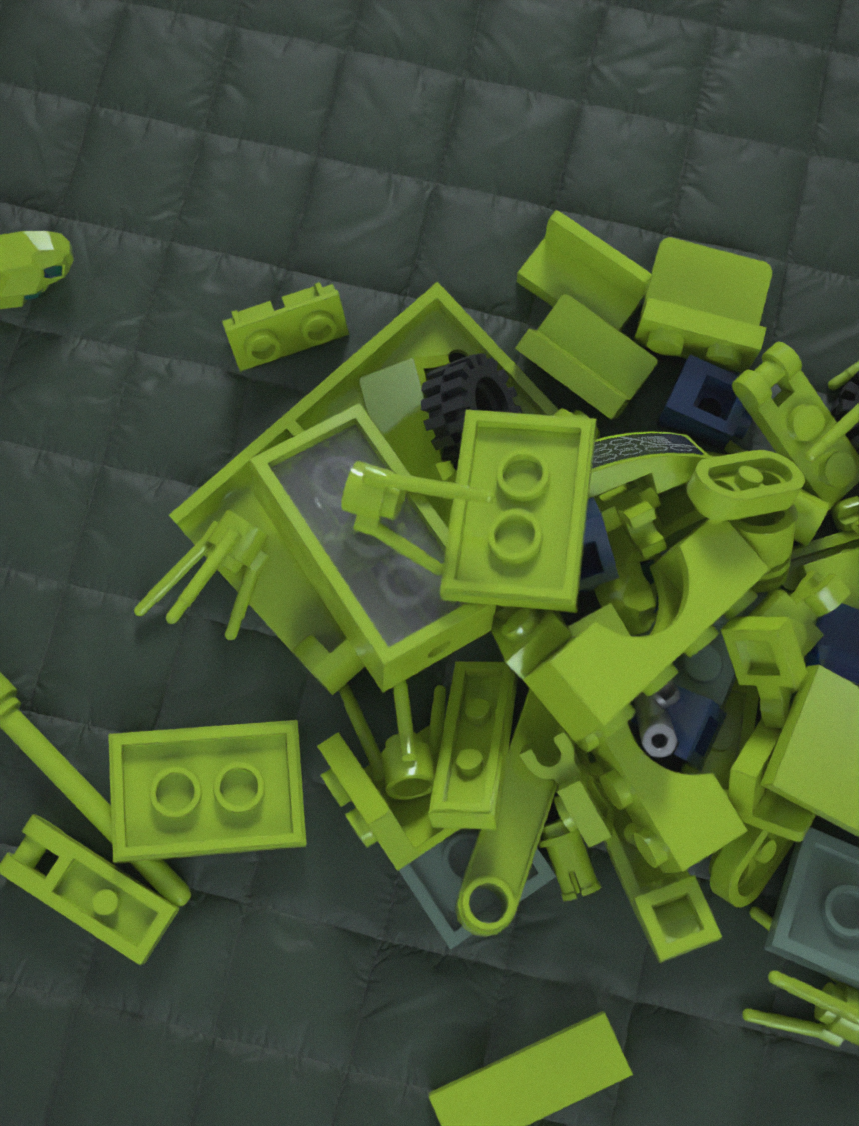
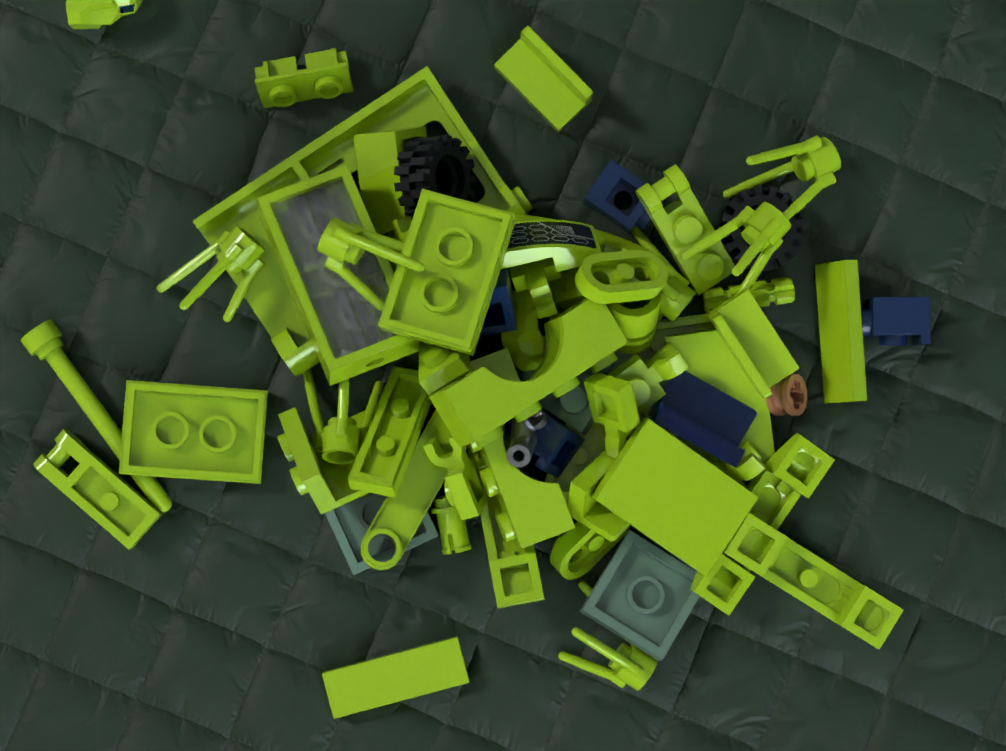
camera: 15 degrees right, 10 degrees up
lime panel [515,294,658,419] -> none
lime bracket [633,238,772,373] -> none

